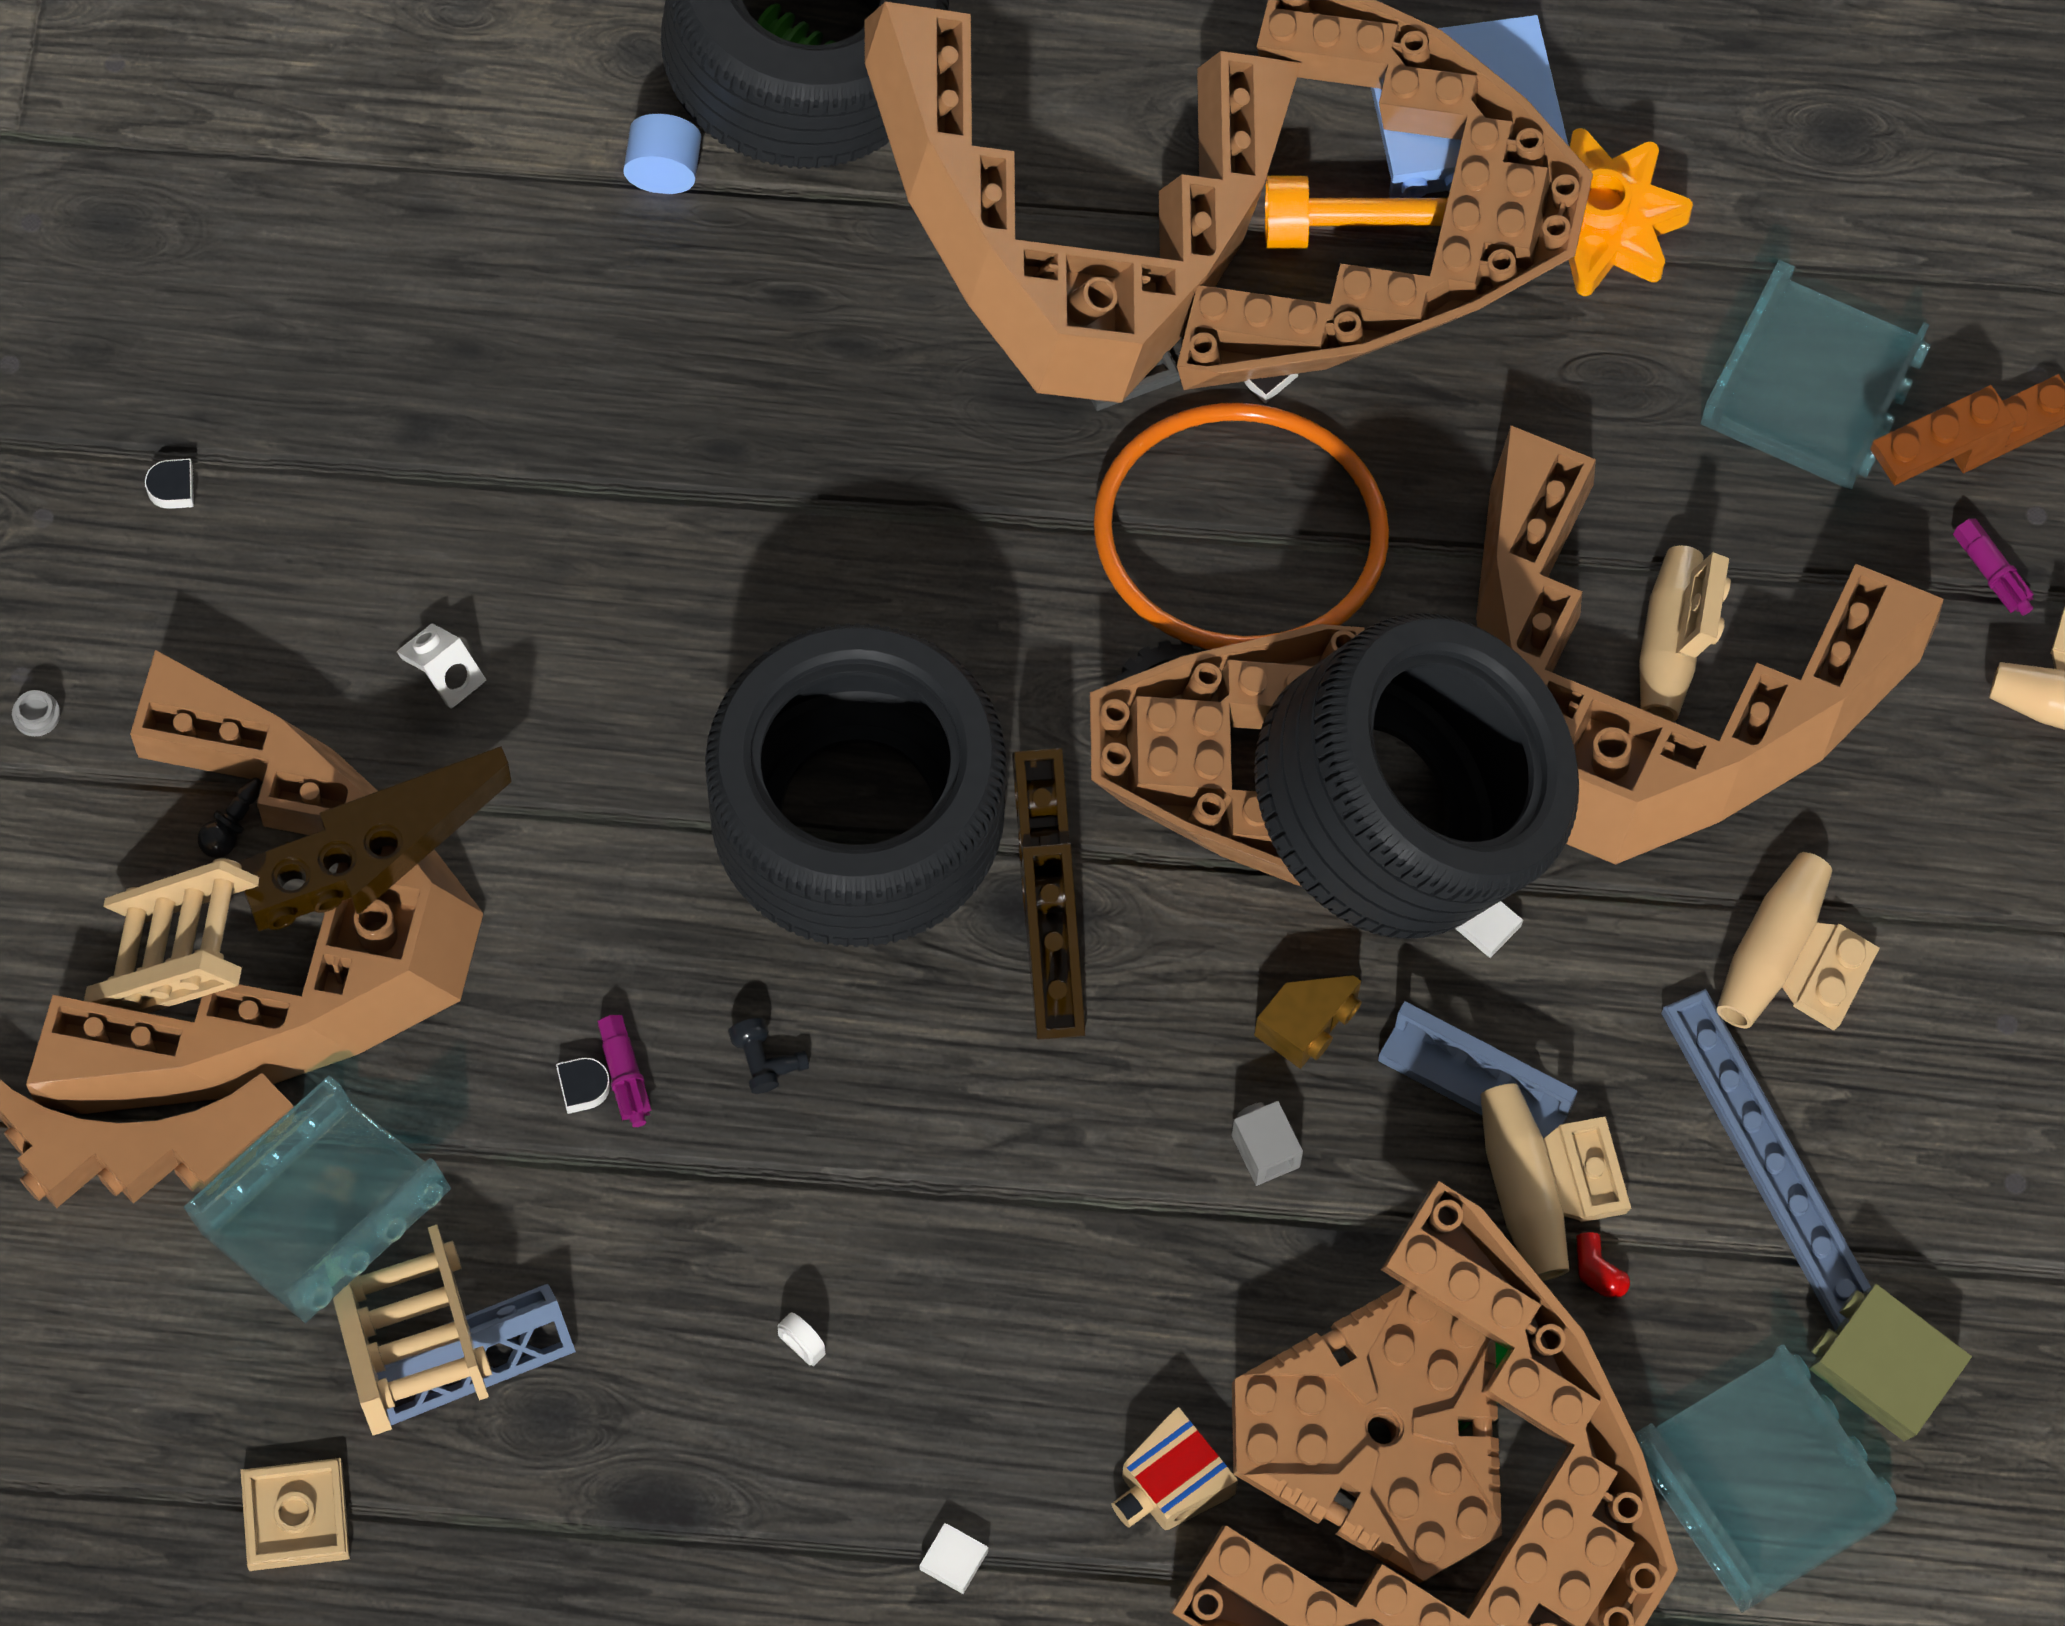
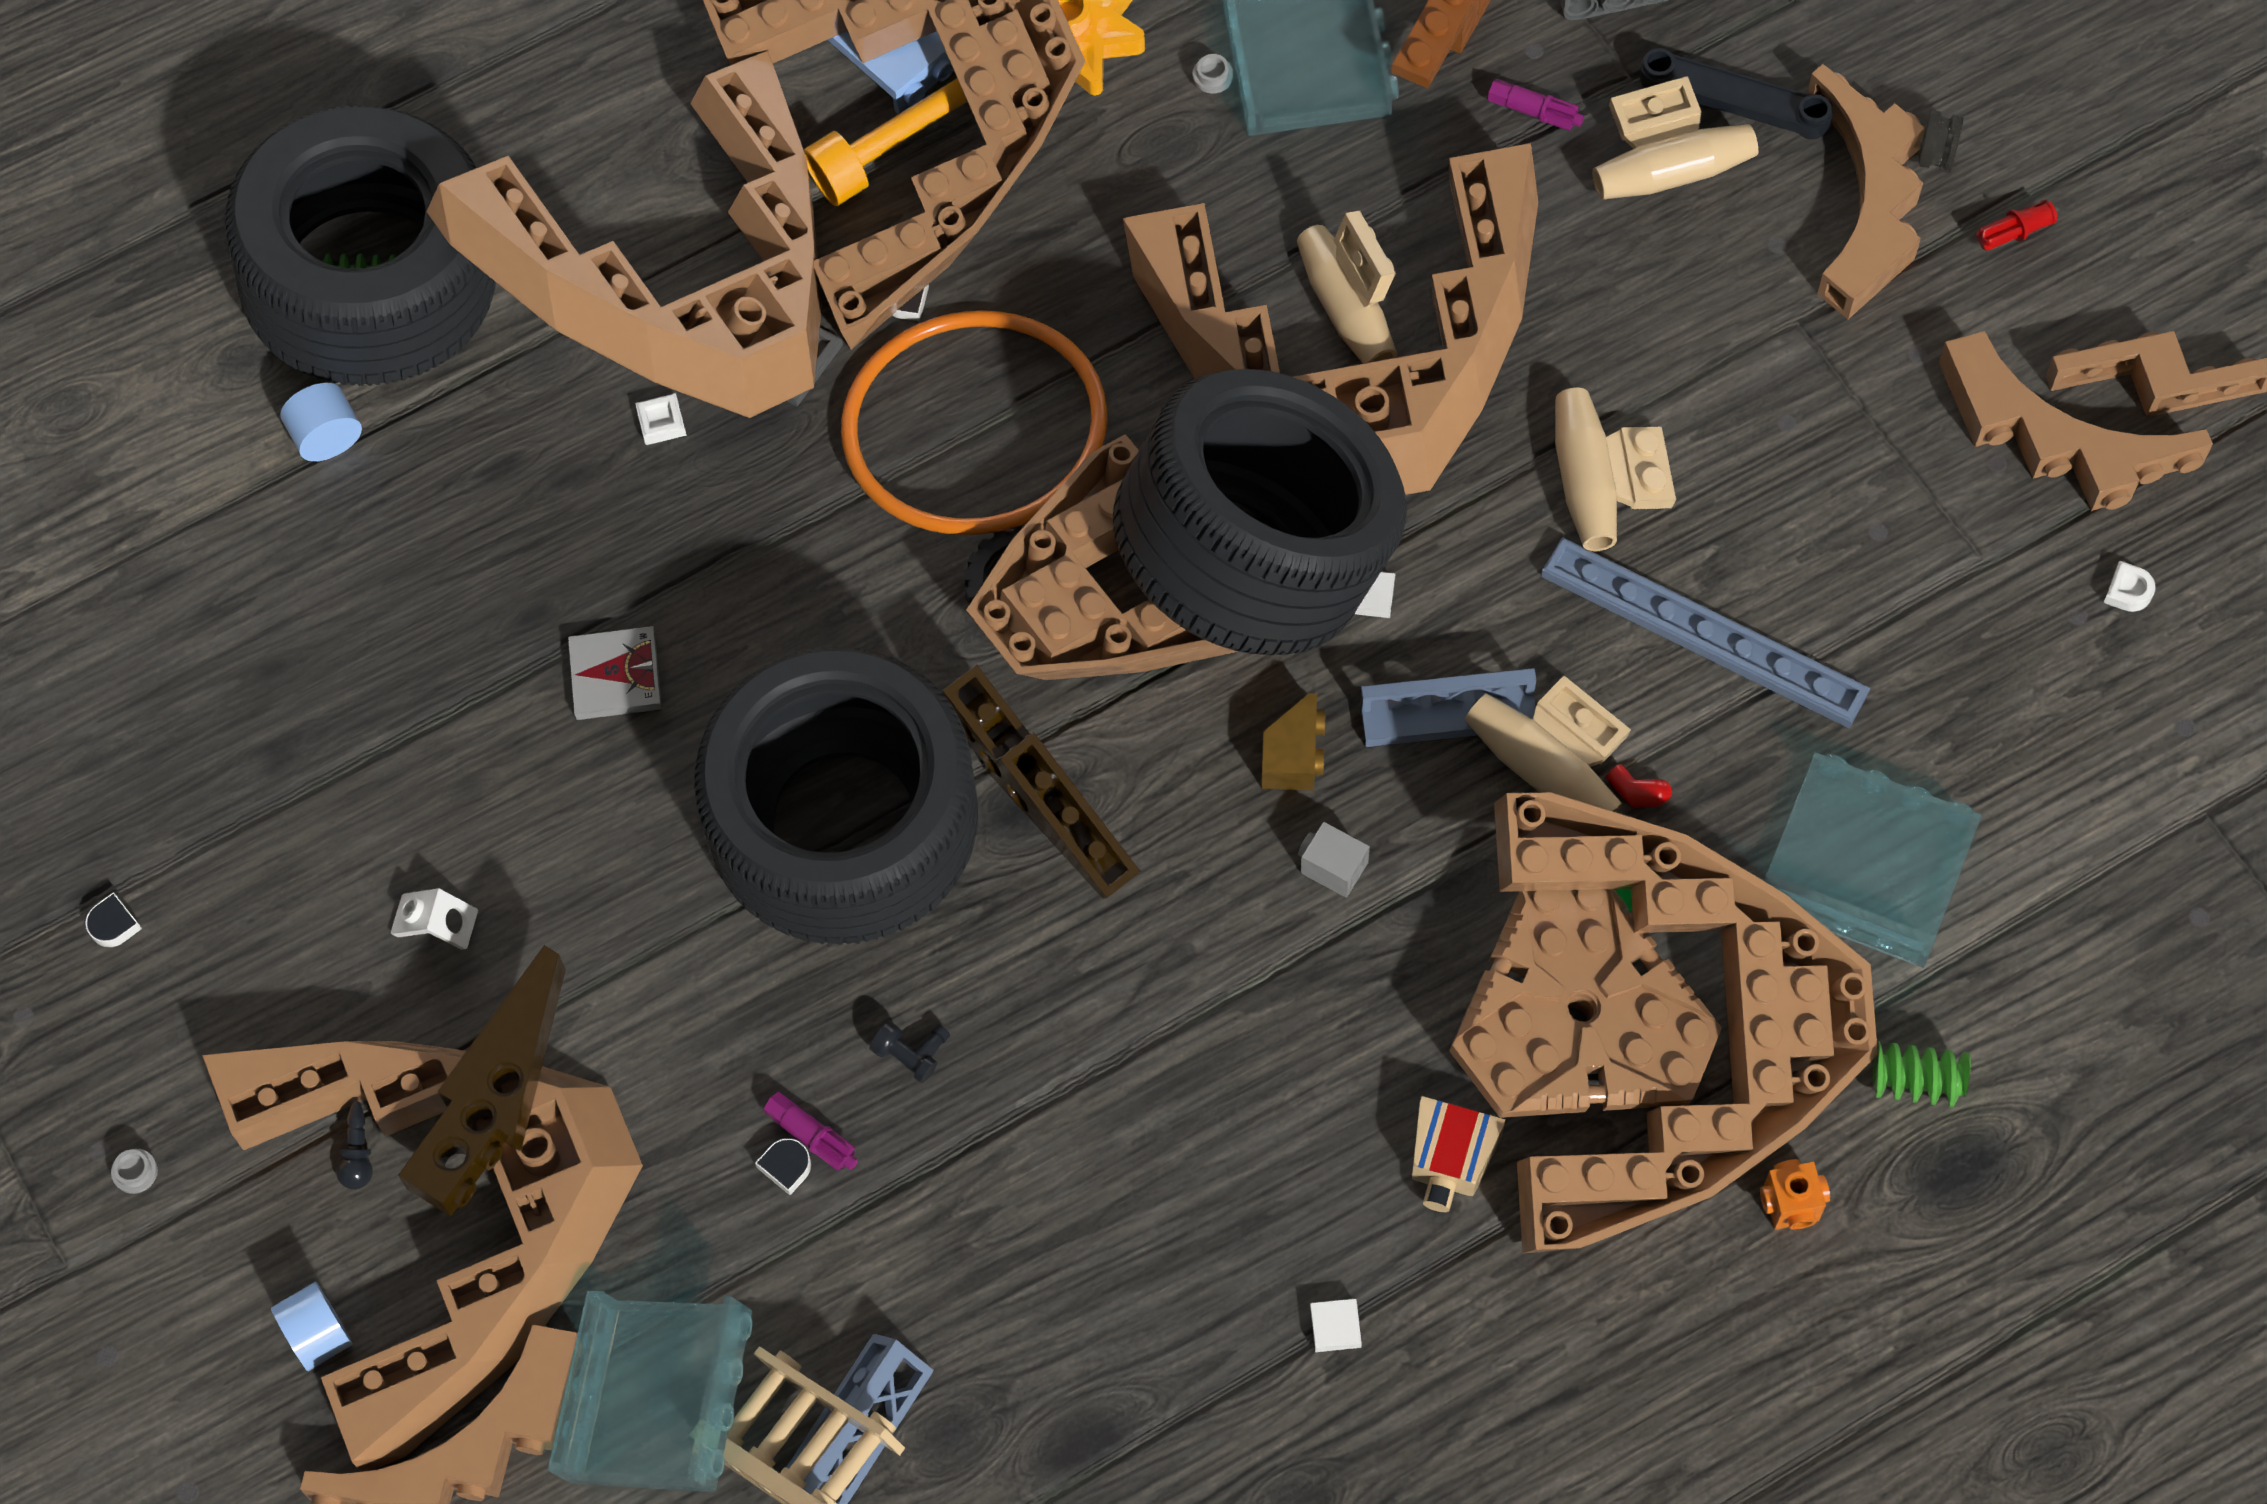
camera: 30 degrees left, 0 degrees up
tan fence [84,859,260,1013] -> none
white tile [778,1312,826,1366] -> none
olive brick [1809,1284,1972,1441] -> none
none -> light blue piece [271,1281,353,1371]
none -> light grey tile [568,626,662,720]
none -> white tile [635,393,686,445]
none -> light grey plate [1193,54,1233,94]

